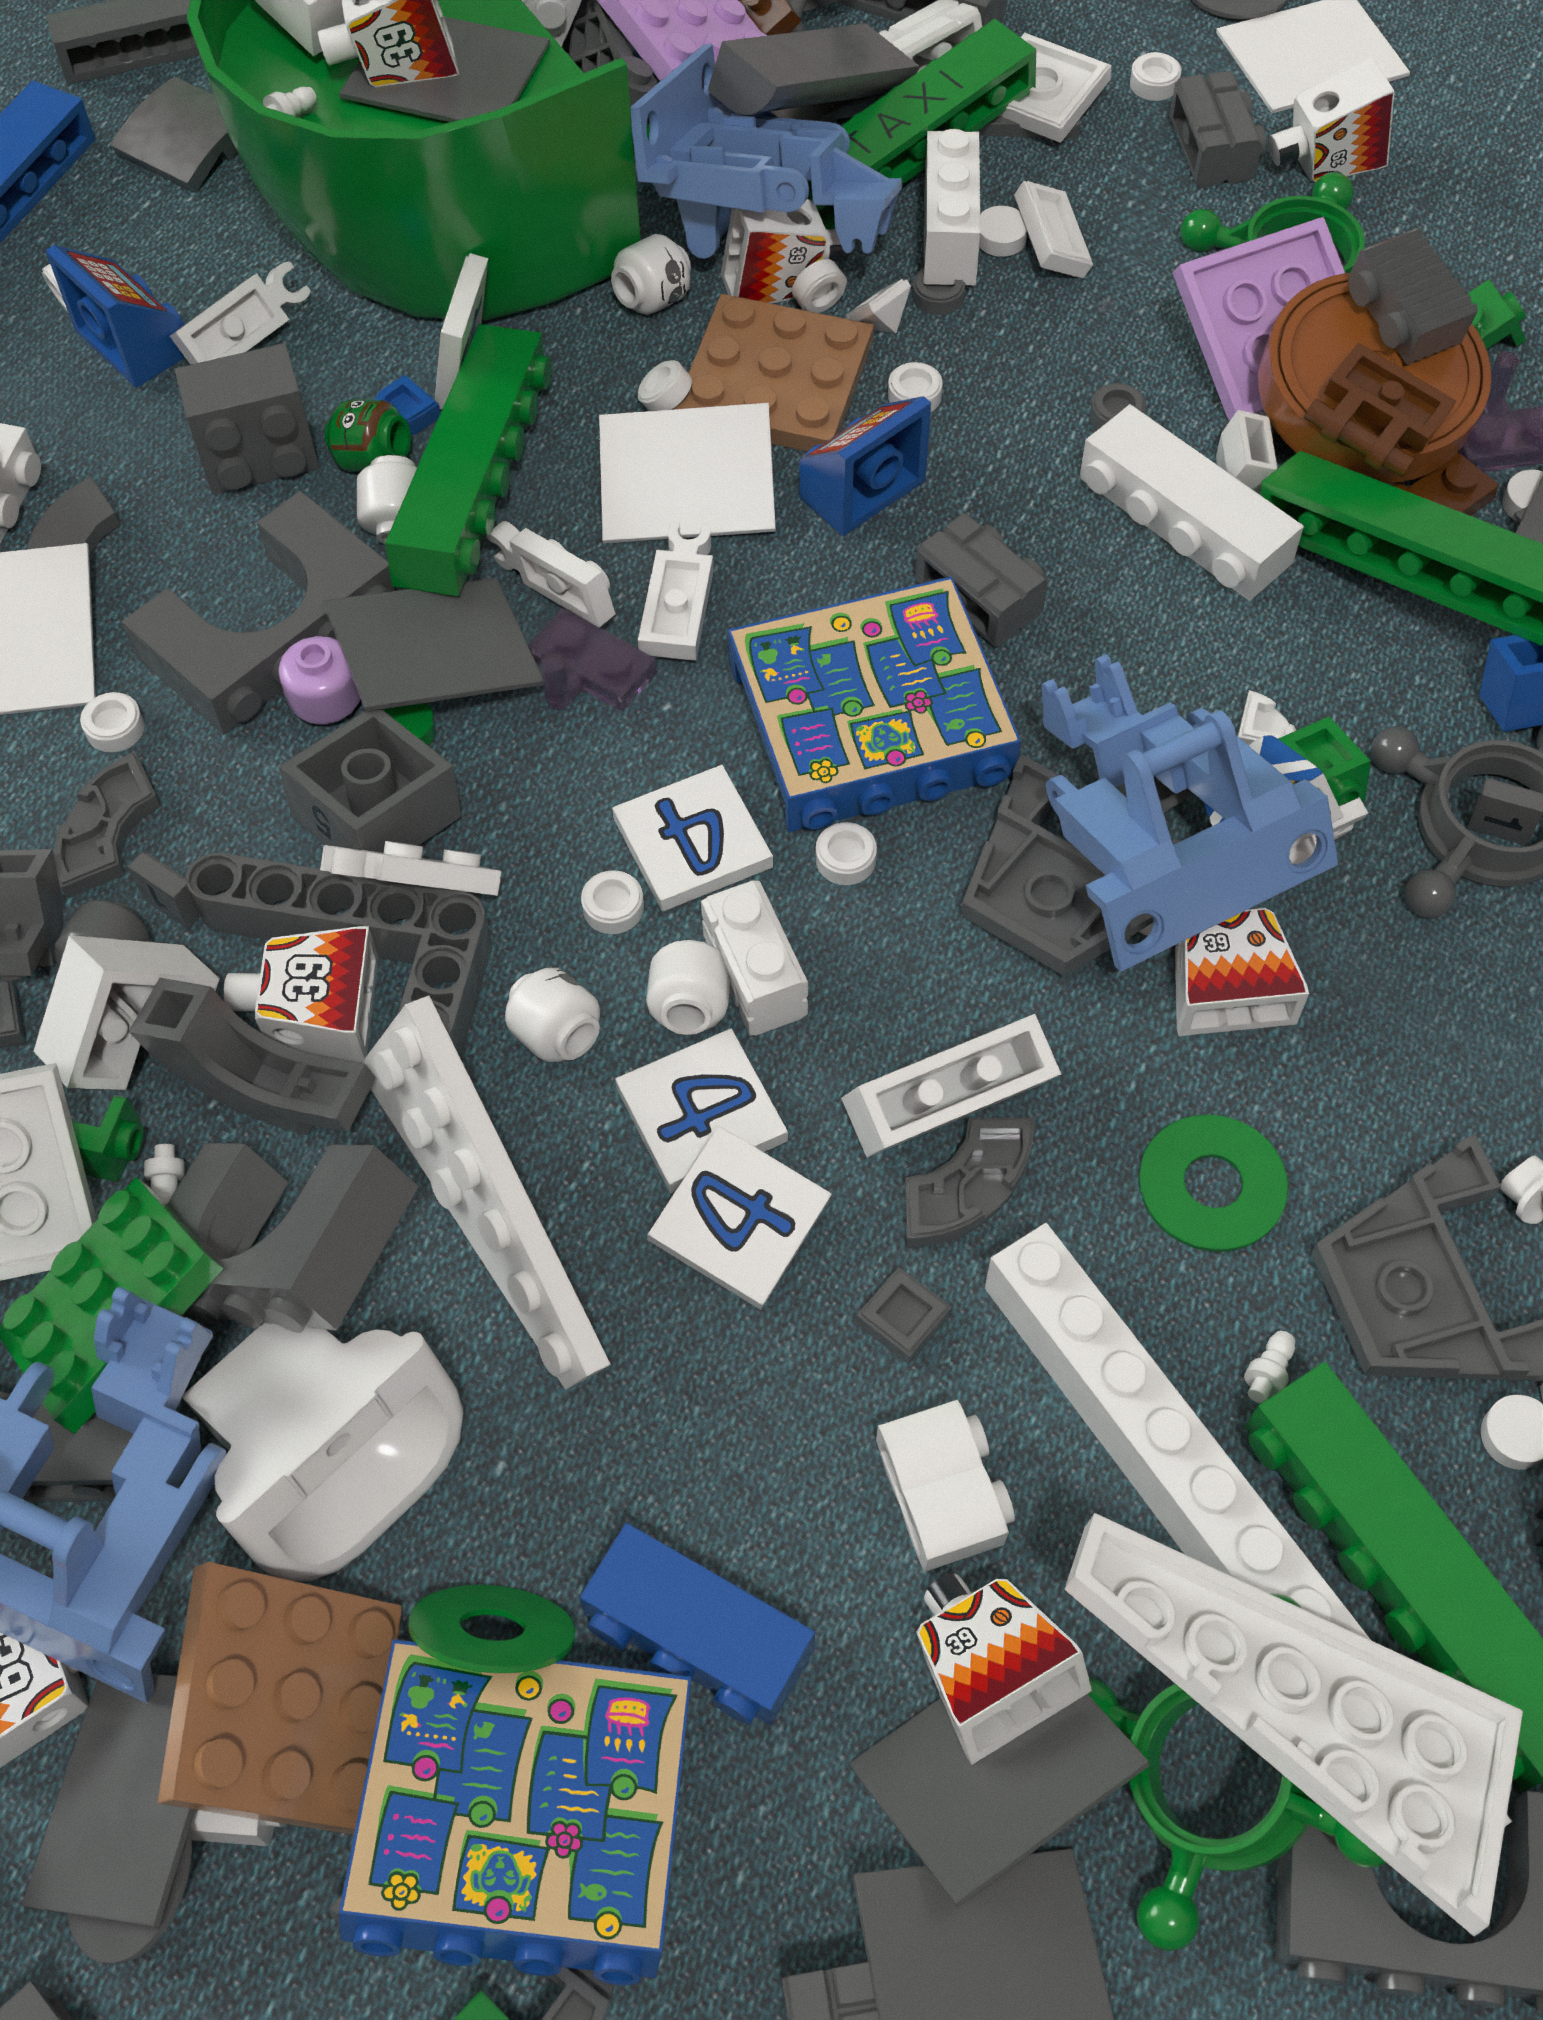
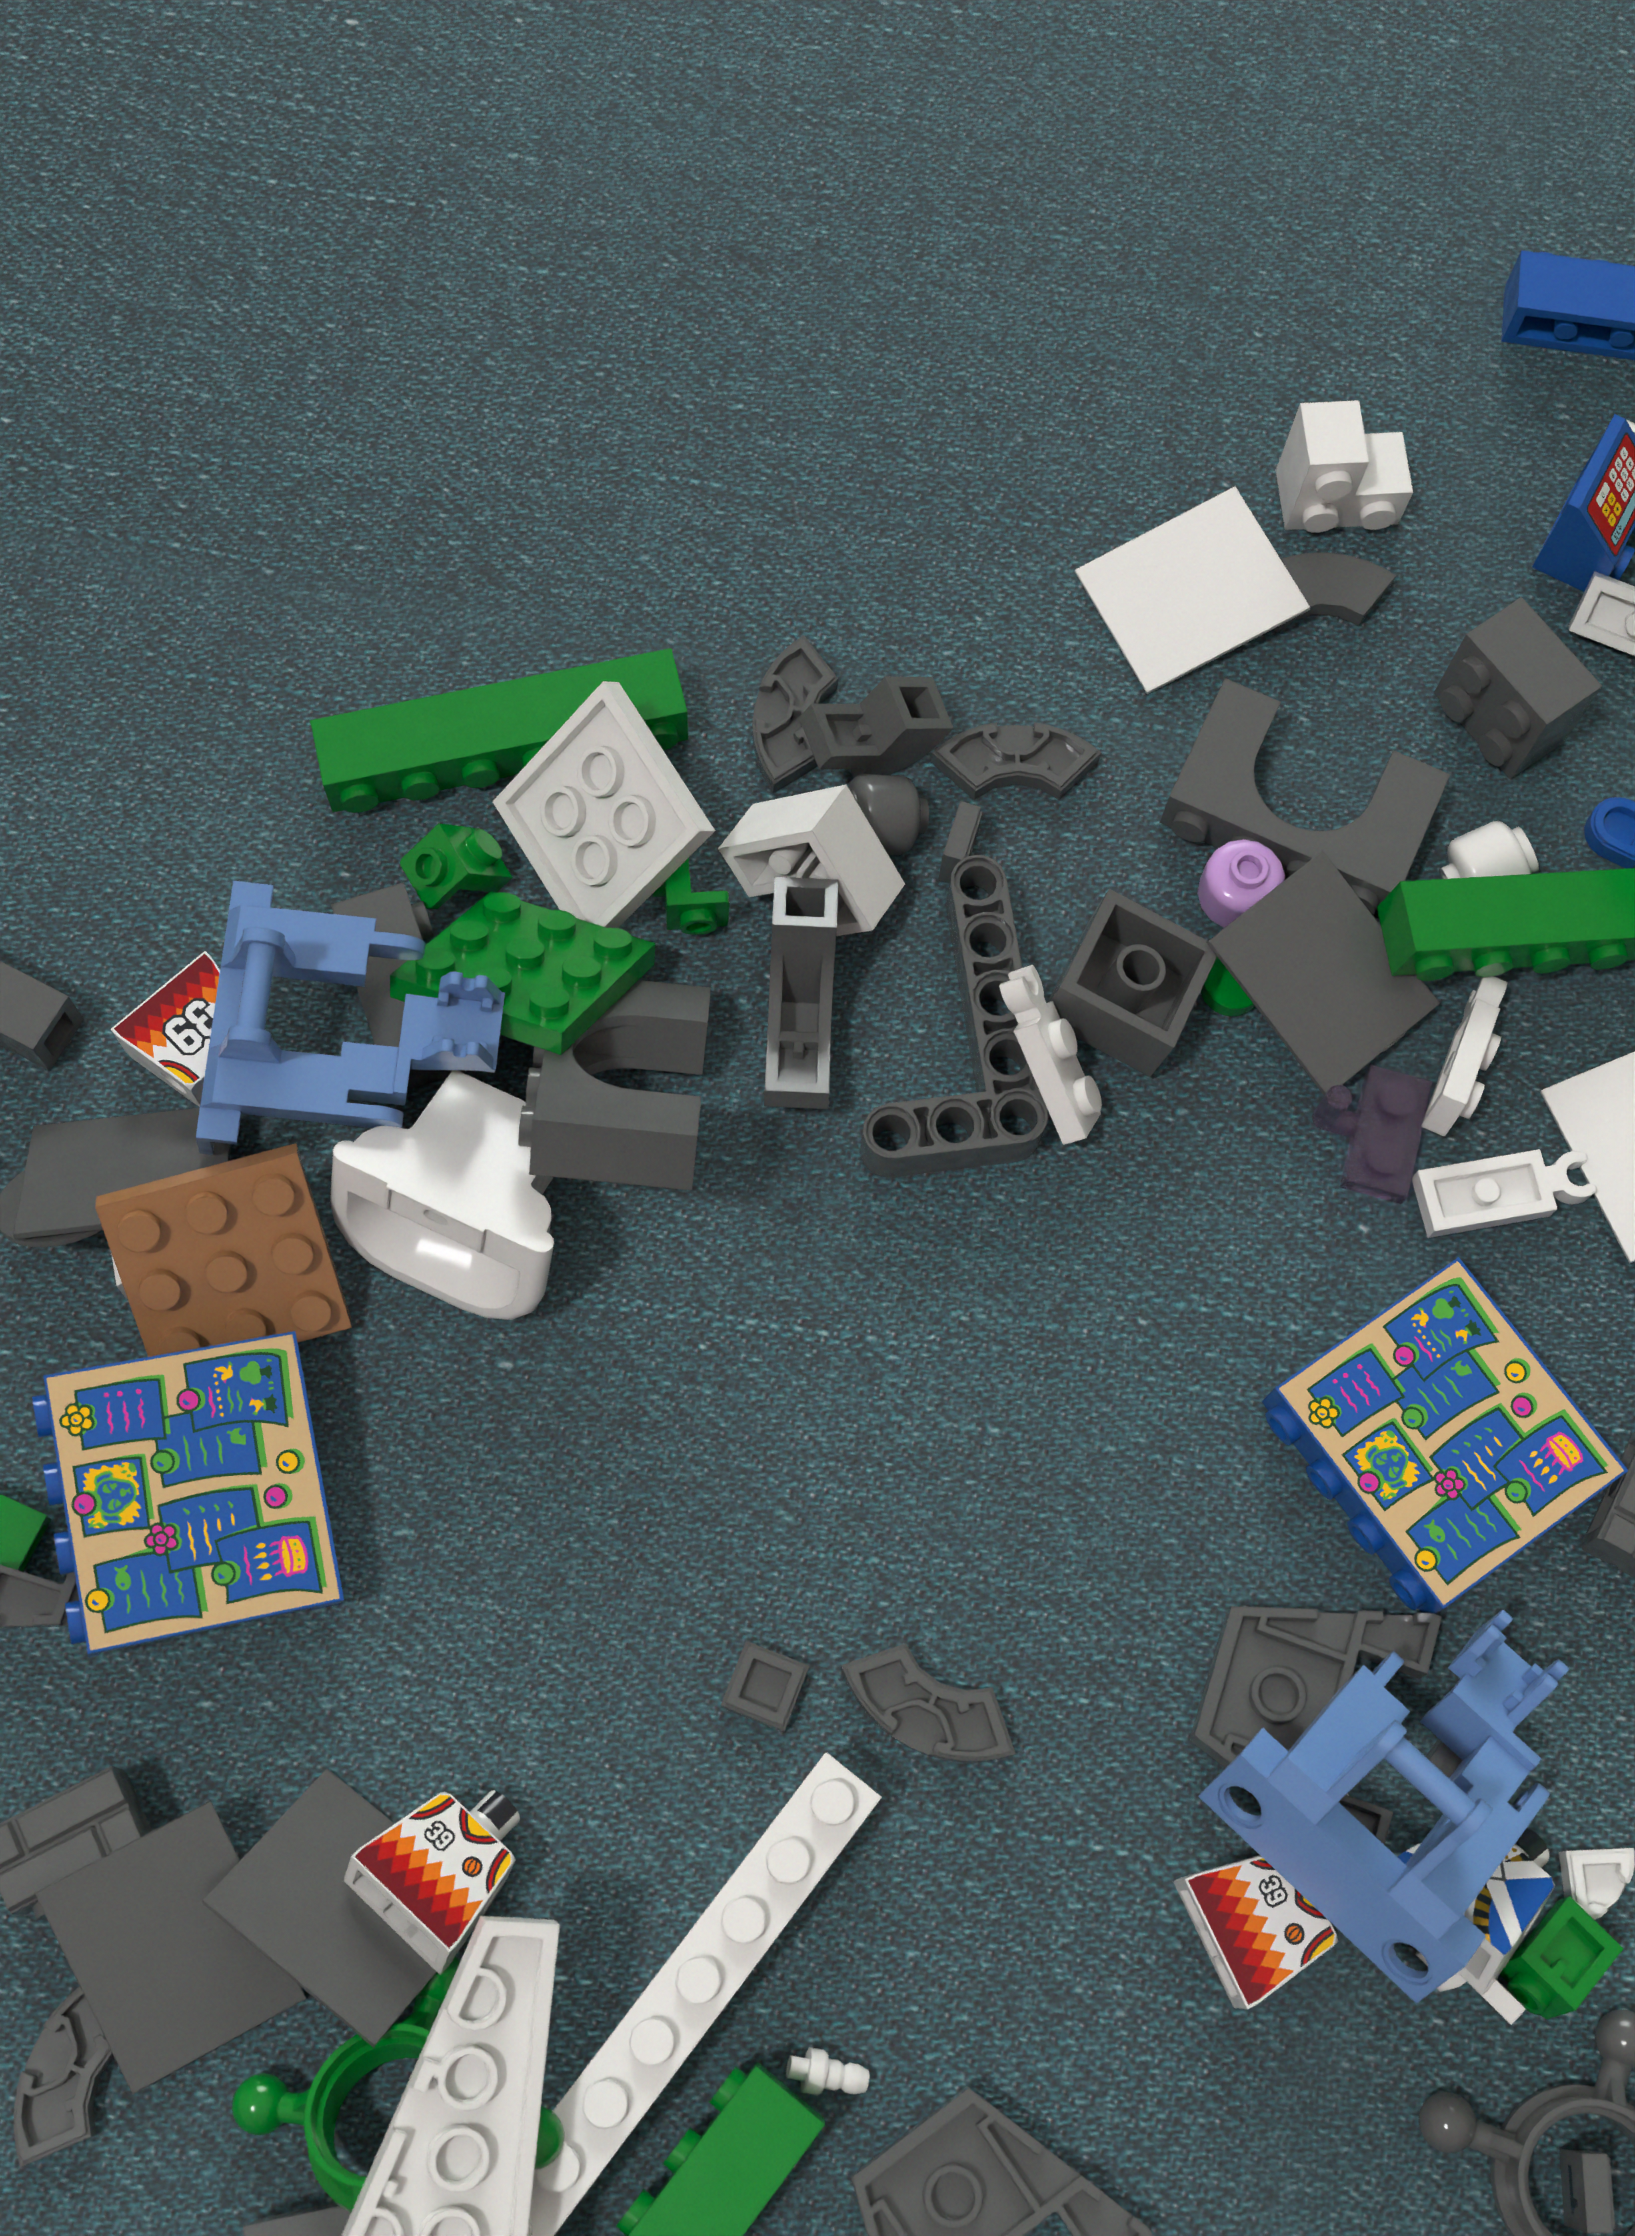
camera: 65 degrees right, 10 degrees up
white tile [80,692,145,752] -> none
white piece [144,1144,185,1204] -> none
white torso [224,926,379,1062] -> none
green head [324,399,411,473] -> none
white wing [362,996,611,1390] -> none
green gear [408,1585,575,1674] -> none
white head [505,968,600,1062] -> none
blue brick [579,1522,815,1726] -> none
white tile [581,871,644,934] -> none
white tile [612,765,773,912] -> none
white tile [615,1028,788,1194] -> none
white head [646,940,730,1035] -> none
white tile [647,1125,832,1310] -> none
white brick [701,880,808,1036] -> none
white tile [816,822,877,885] -> none
white brick [841,1014,1061,1158] -> none
white brick [876,1400,1015,1572] -> none
green gear [1139,1115,1288,1252] -> none

